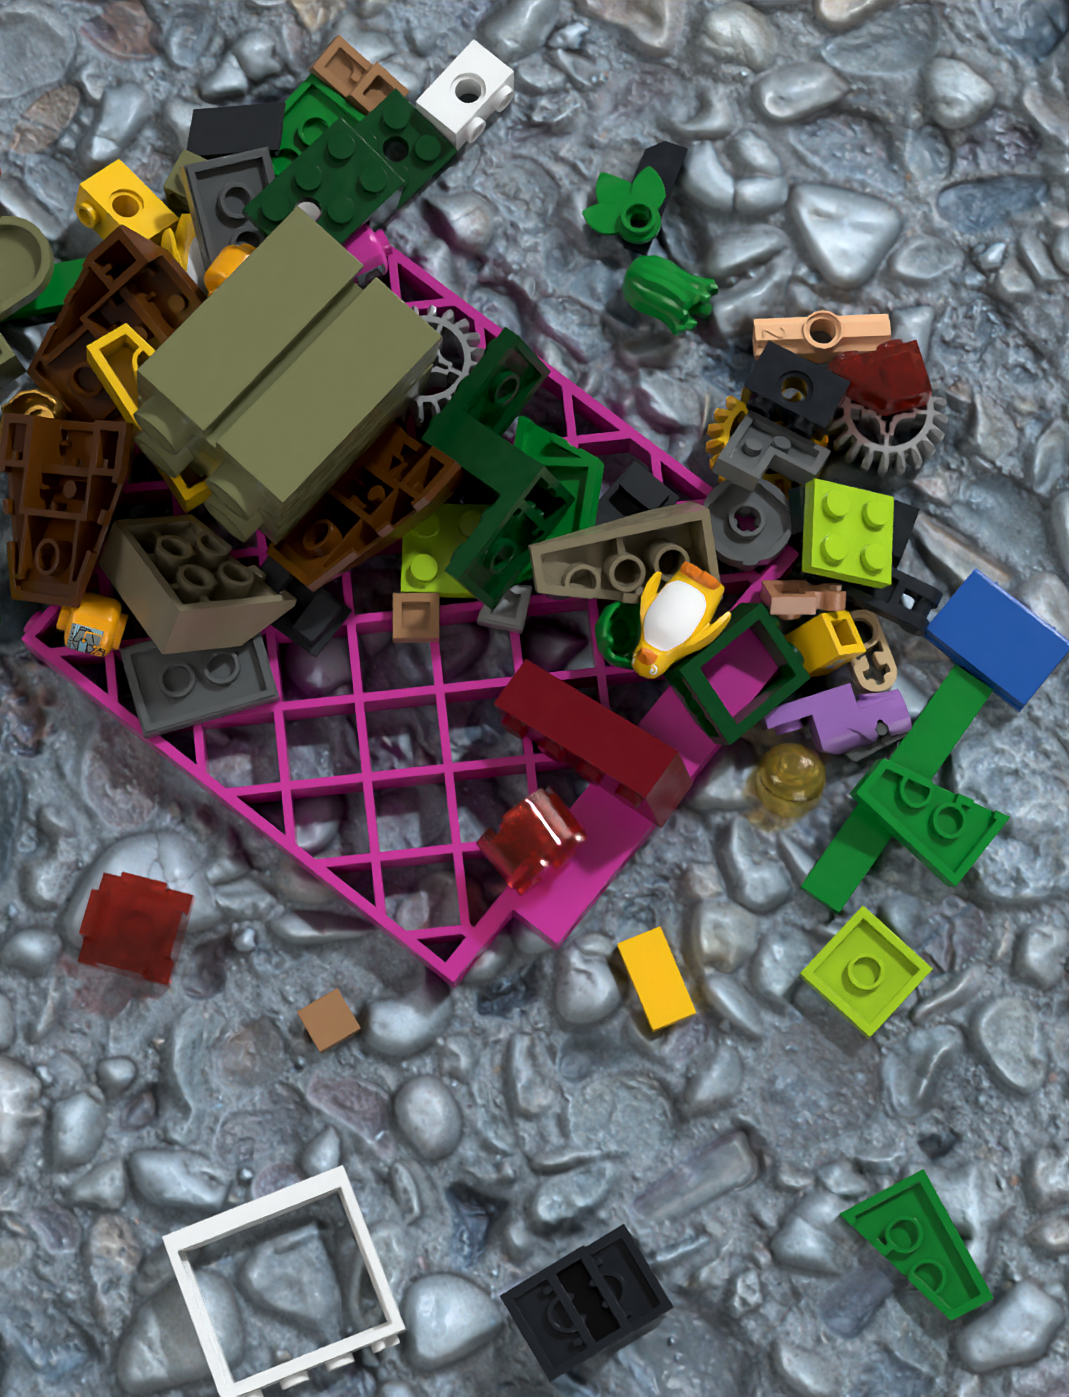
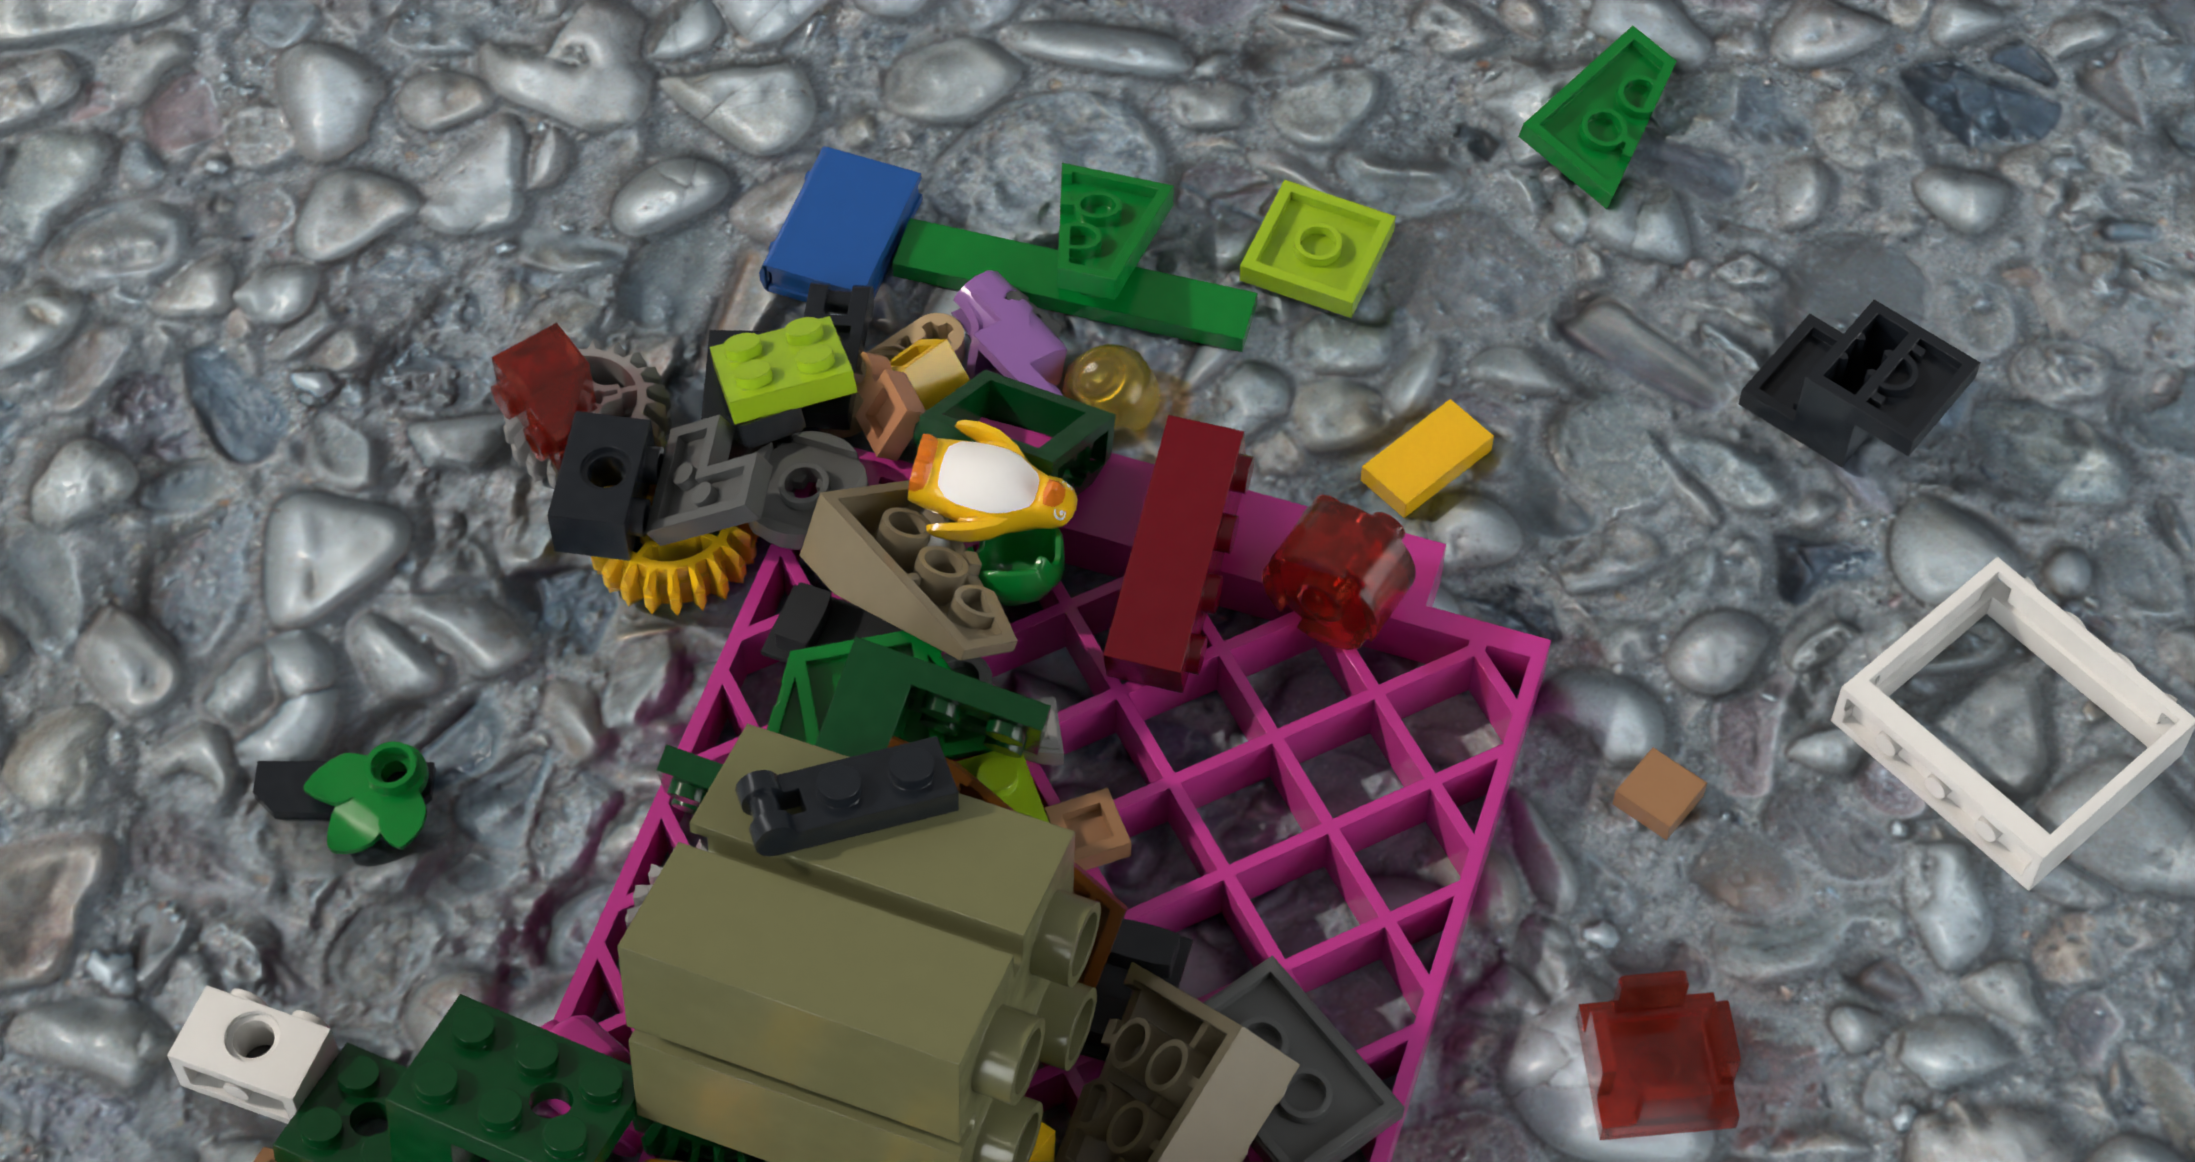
camera: 110 degrees left, 20 degrees down
green piece [622,255,719,336] -> none
light nougat piece [752,310,891,364] -> none
none -> black plate [735,736,959,857]

